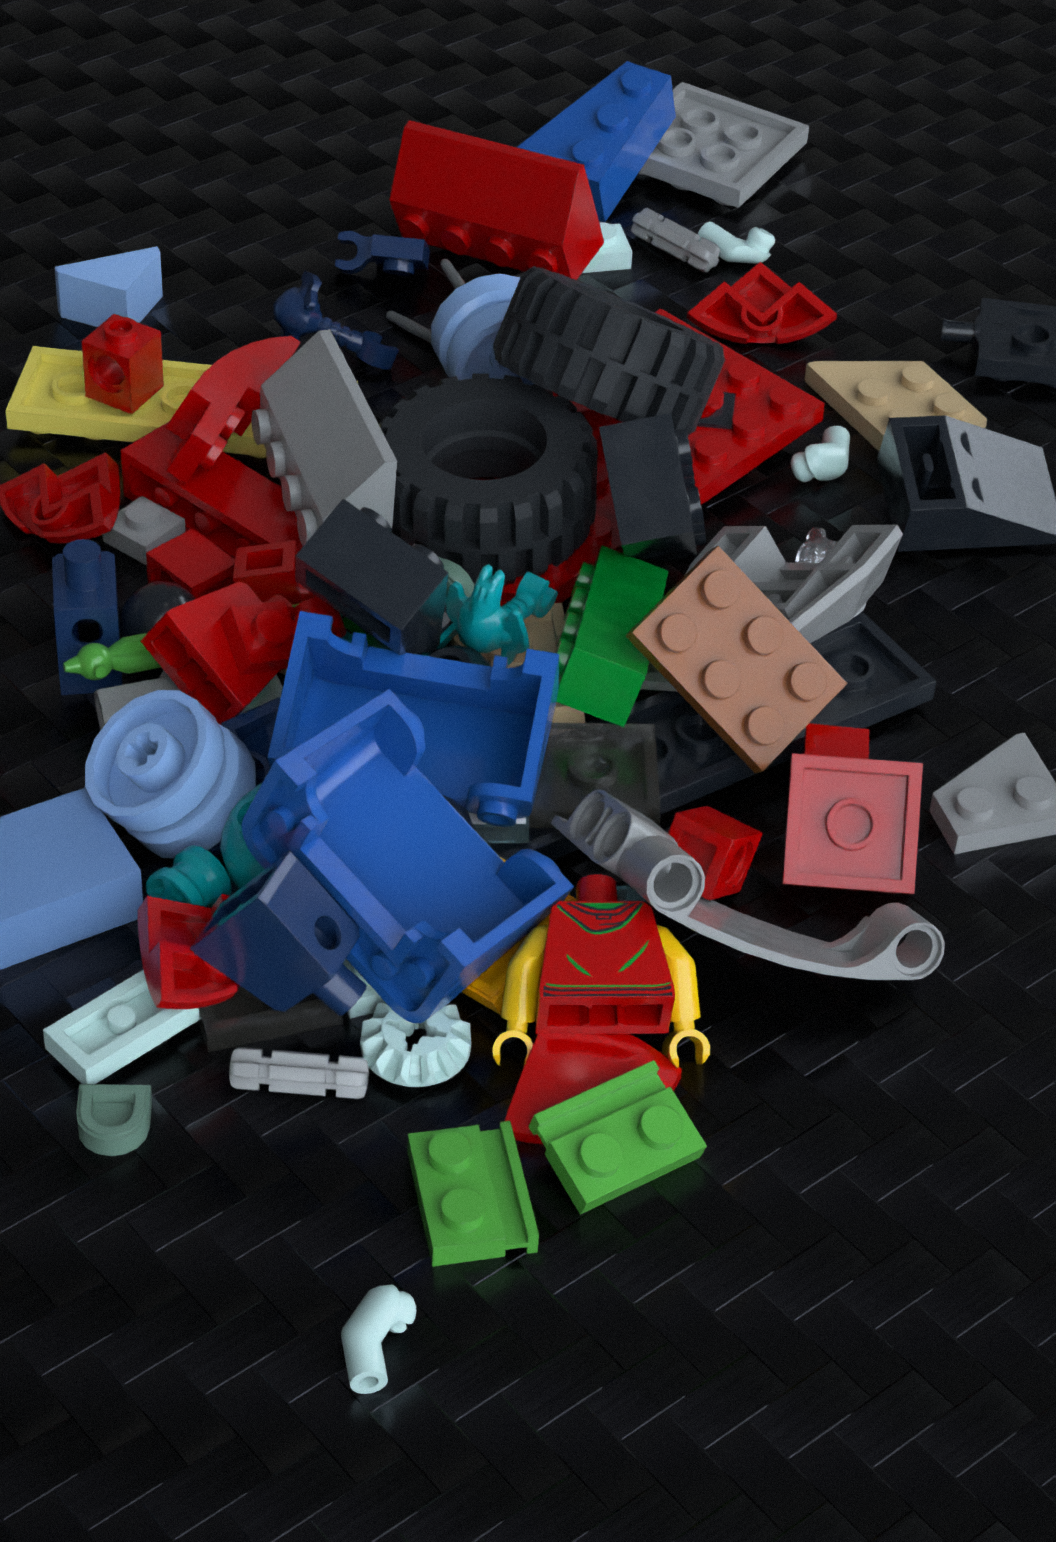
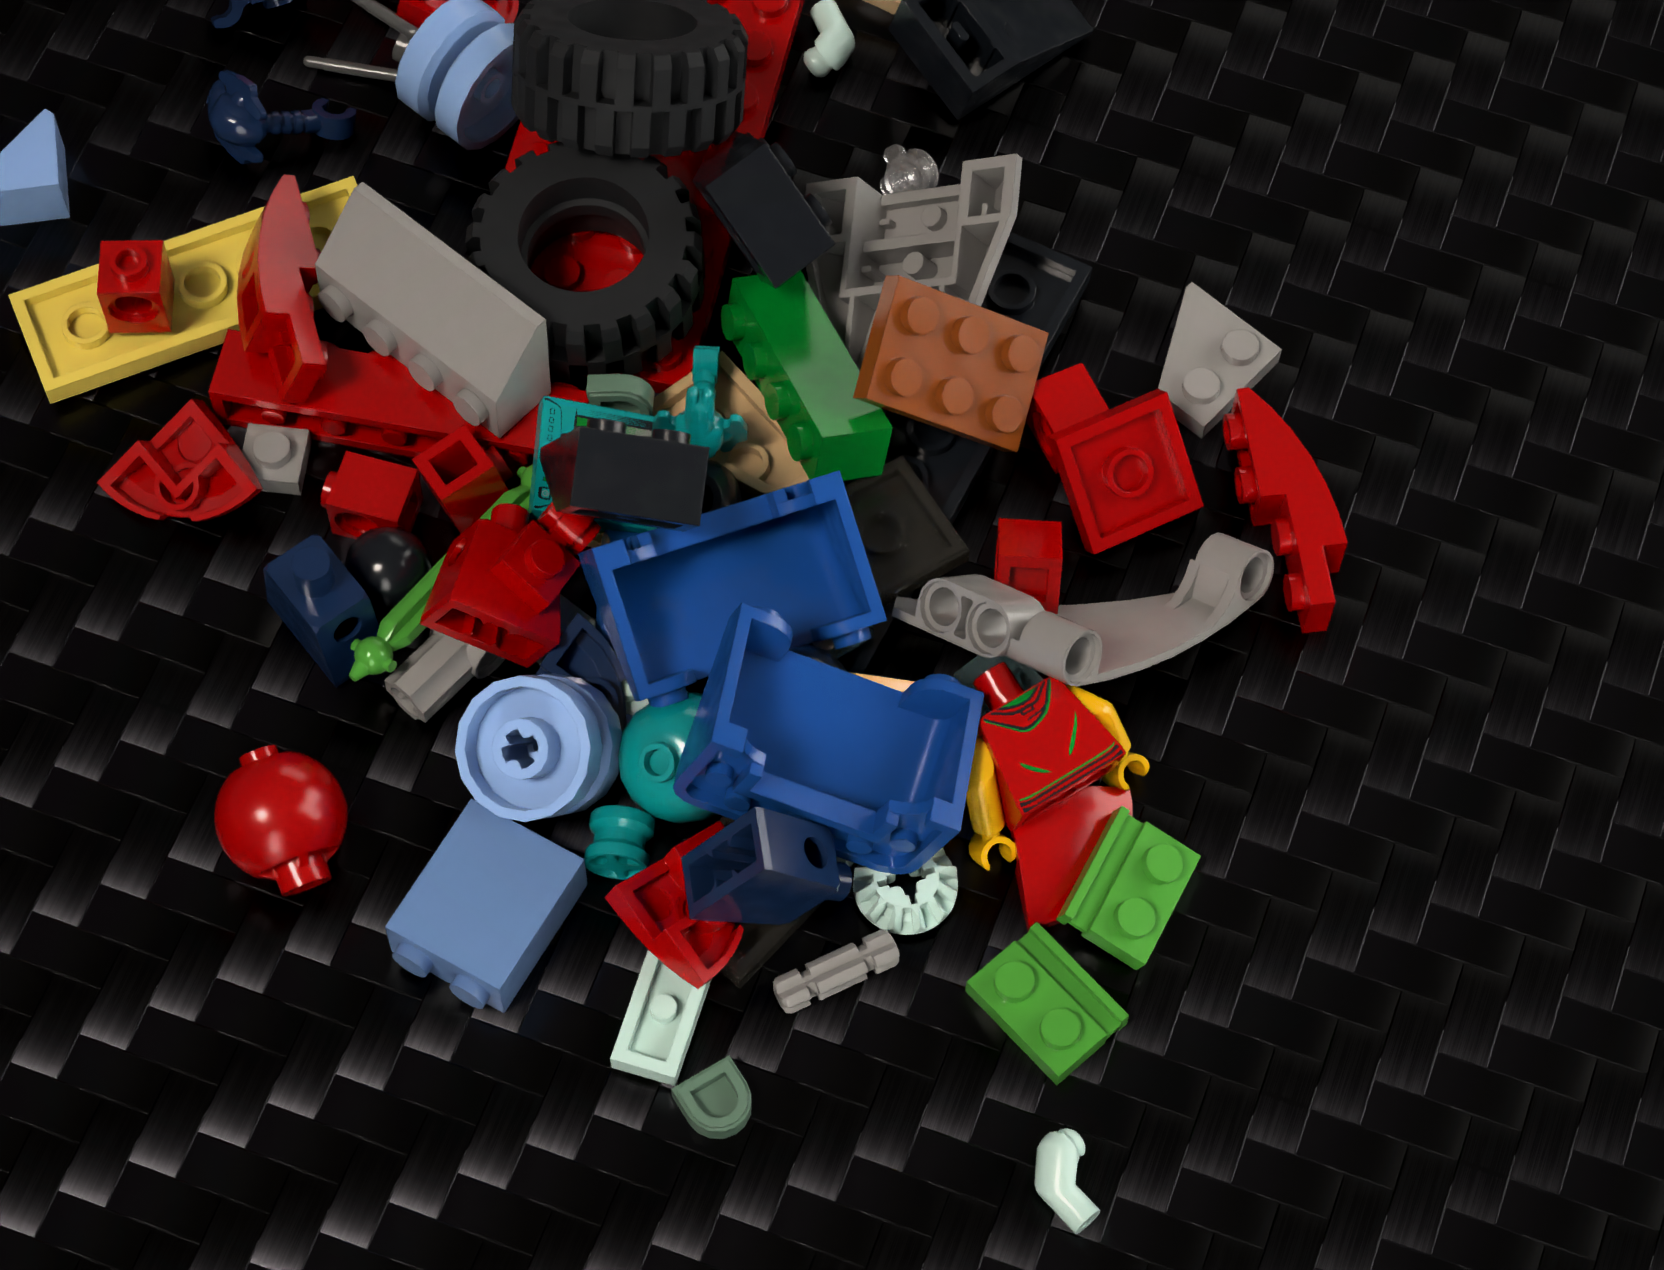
camera: 30 degrees left, 20 degrees up
none -> red slope [1223,387,1348,633]

